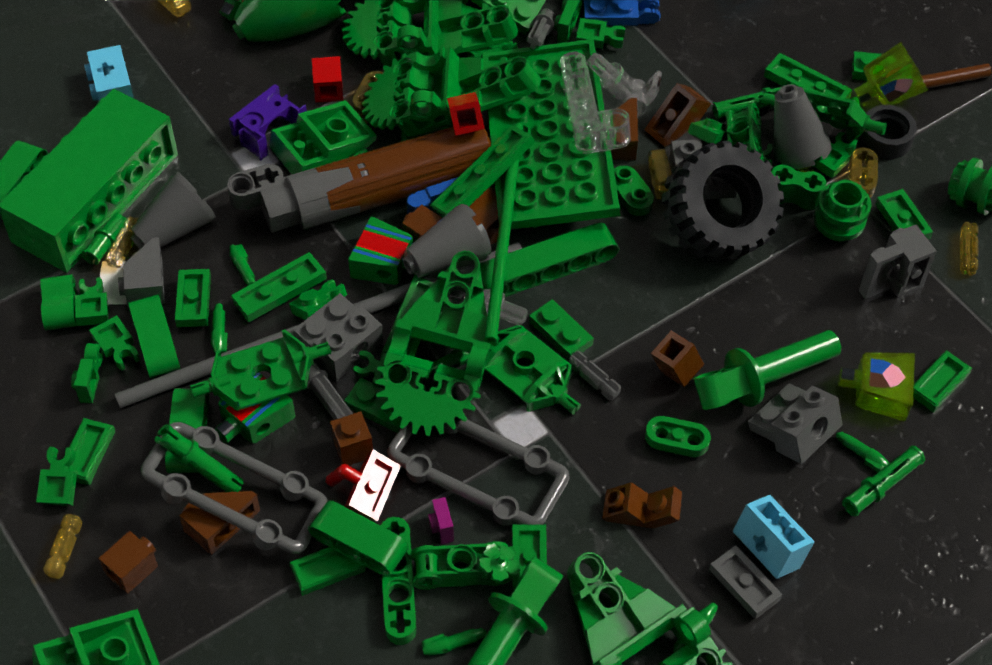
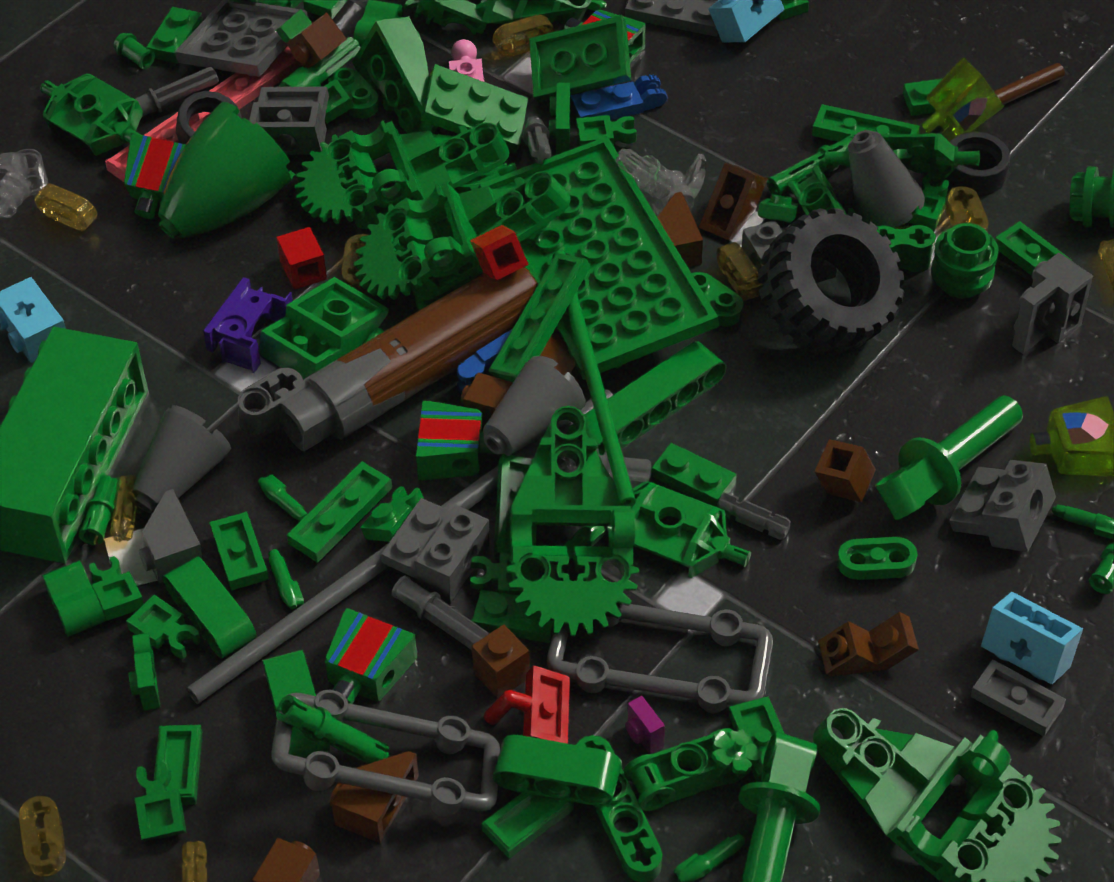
camera: 15 degrees left, 5 degrees down
green plate [190,329,331,411] -> none
clear beam [560,52,631,153] -> none

